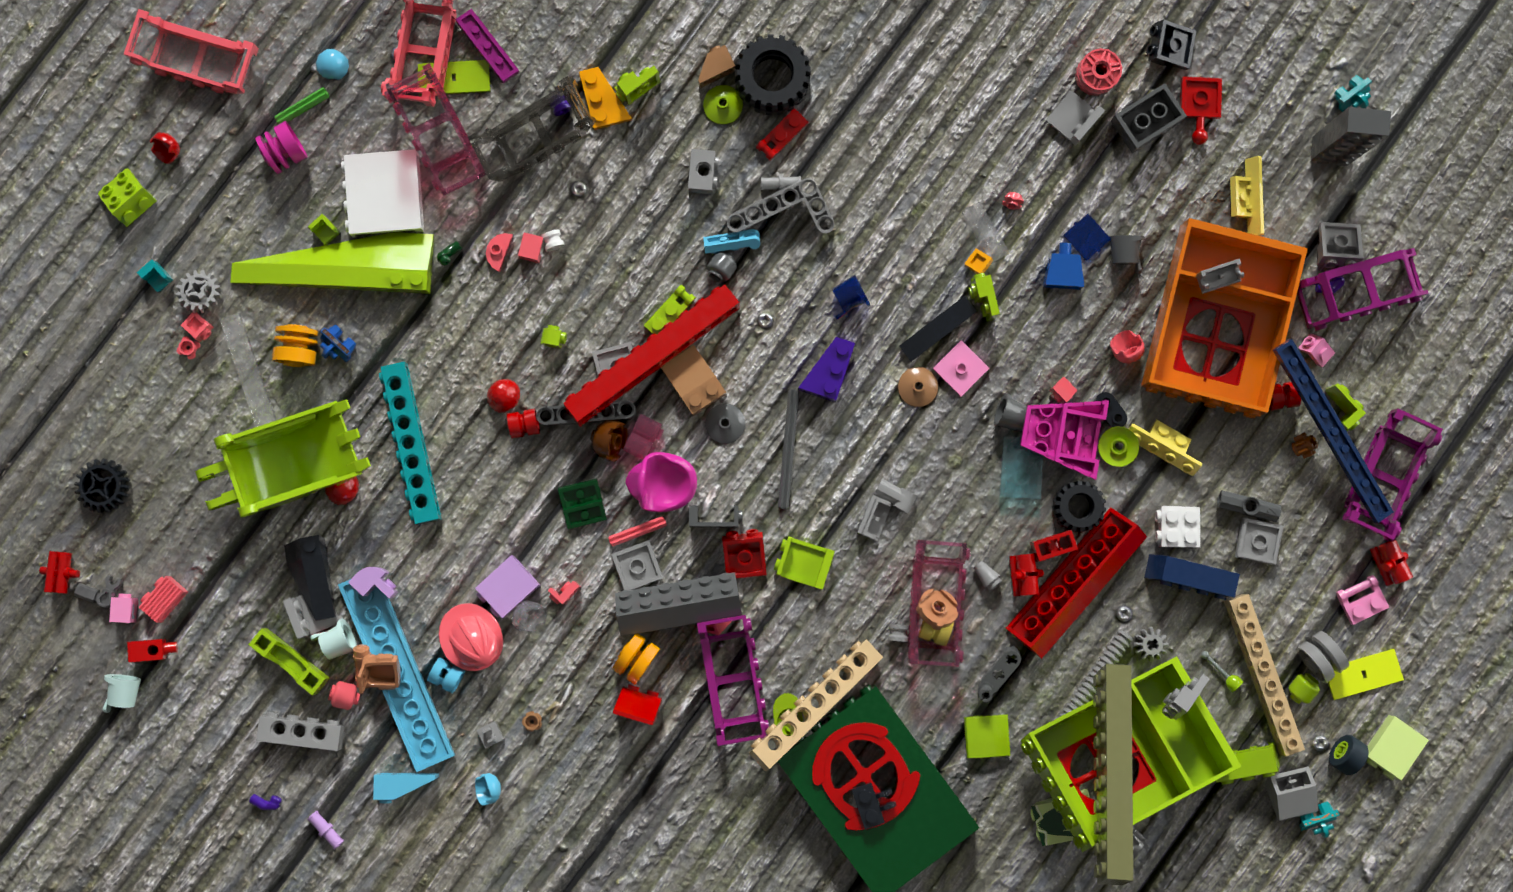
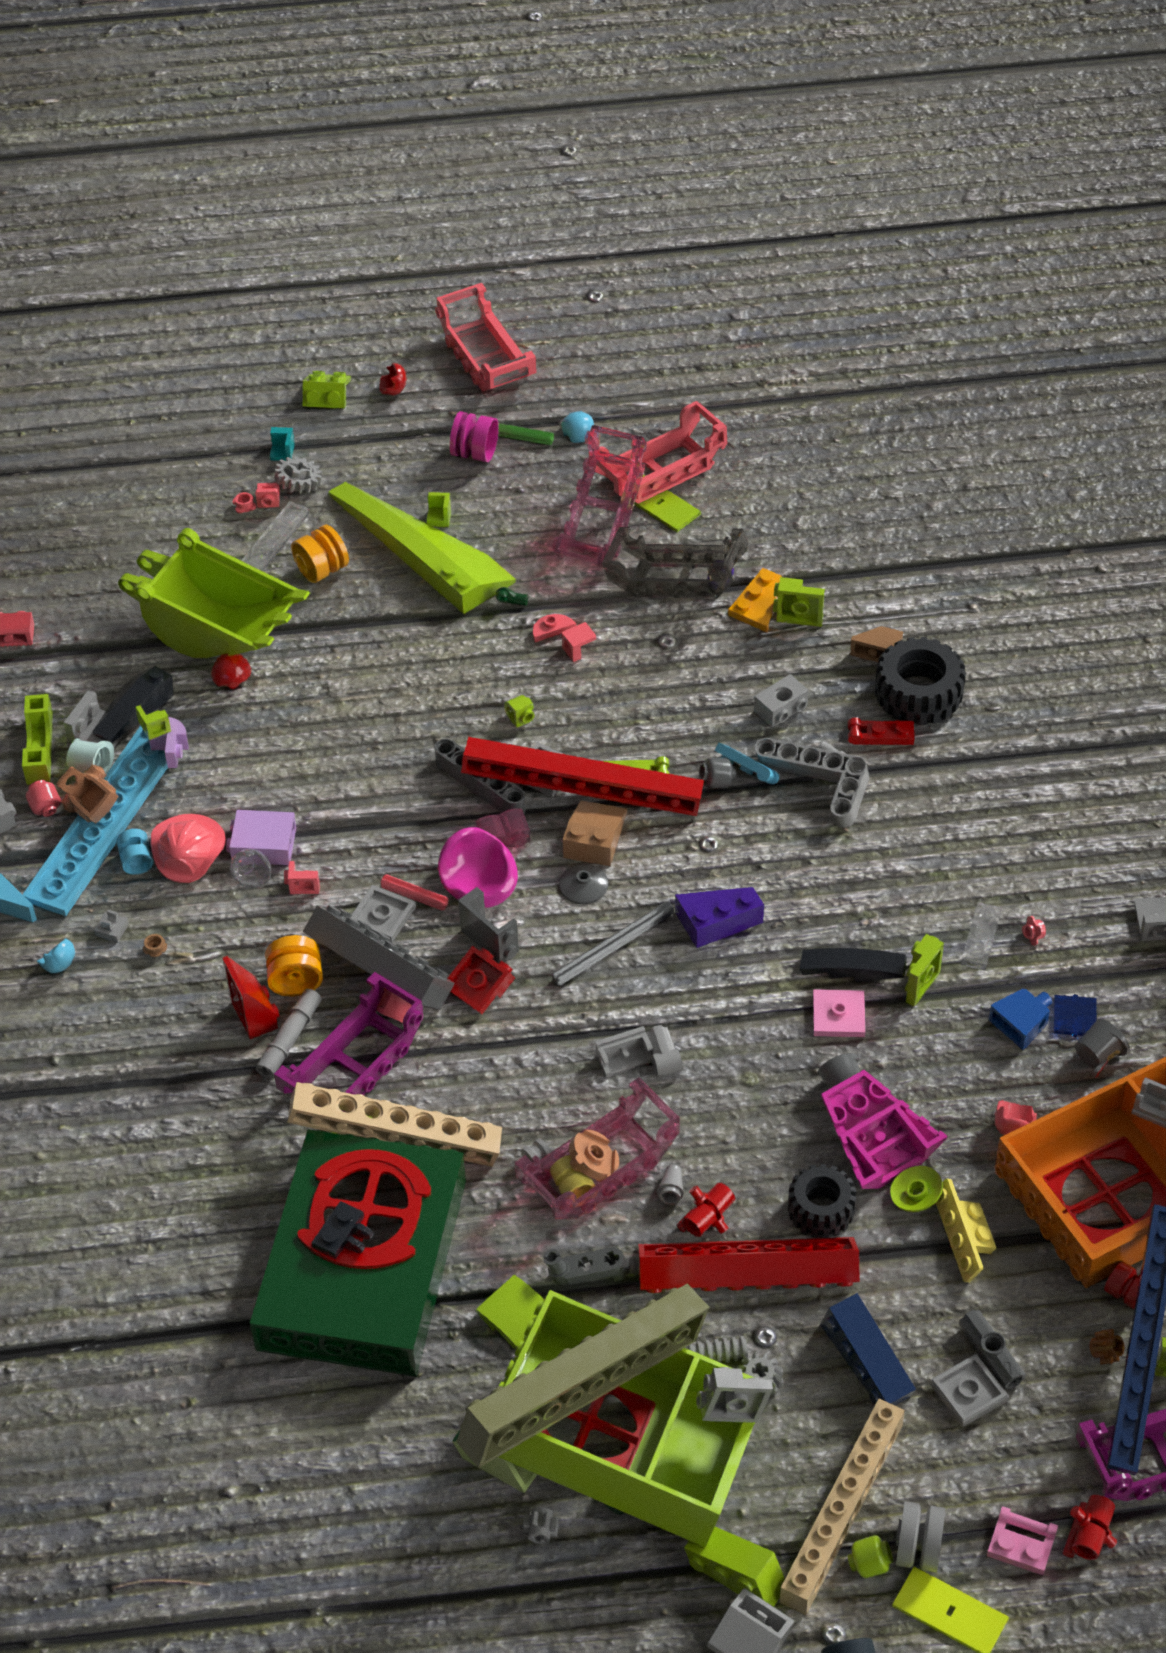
camera: 50 degrees right, 35 degrees down
black gear [74,458,131,513] -> none
blue hips [320,325,356,362] -> none
white panel [341,149,424,238] -> none
teal brick [379,361,442,525] -> none
magenta plate [455,8,519,84] -> none
red hair [487,379,520,413] -> none
red wheel [507,408,540,439] -> none
white wheel [541,230,565,252] -> none
dark green slope [558,478,607,529] -> none
reddish brown cylinder [590,421,628,462] -> none
lime dish [703,85,743,125] -> none
lime panel [773,536,835,590] -> none
clear blue hat [832,274,870,320] -> none
medium nougat dish [898,367,938,407] -> none
light orange plate [964,248,993,274] -> none
clear light blue plate [999,436,1043,499] -> none
red brick [1029,530,1078,562] -> none
coral bracket [1049,377,1077,403] -> none
black plate [1094,392,1128,428] -> none
white plate [1155,506,1200,547] -> none
hinge [1201,651,1244,693] -> none
none -> lime panel [135,705,171,740]
none -> light grey piece [256,989,322,1079]

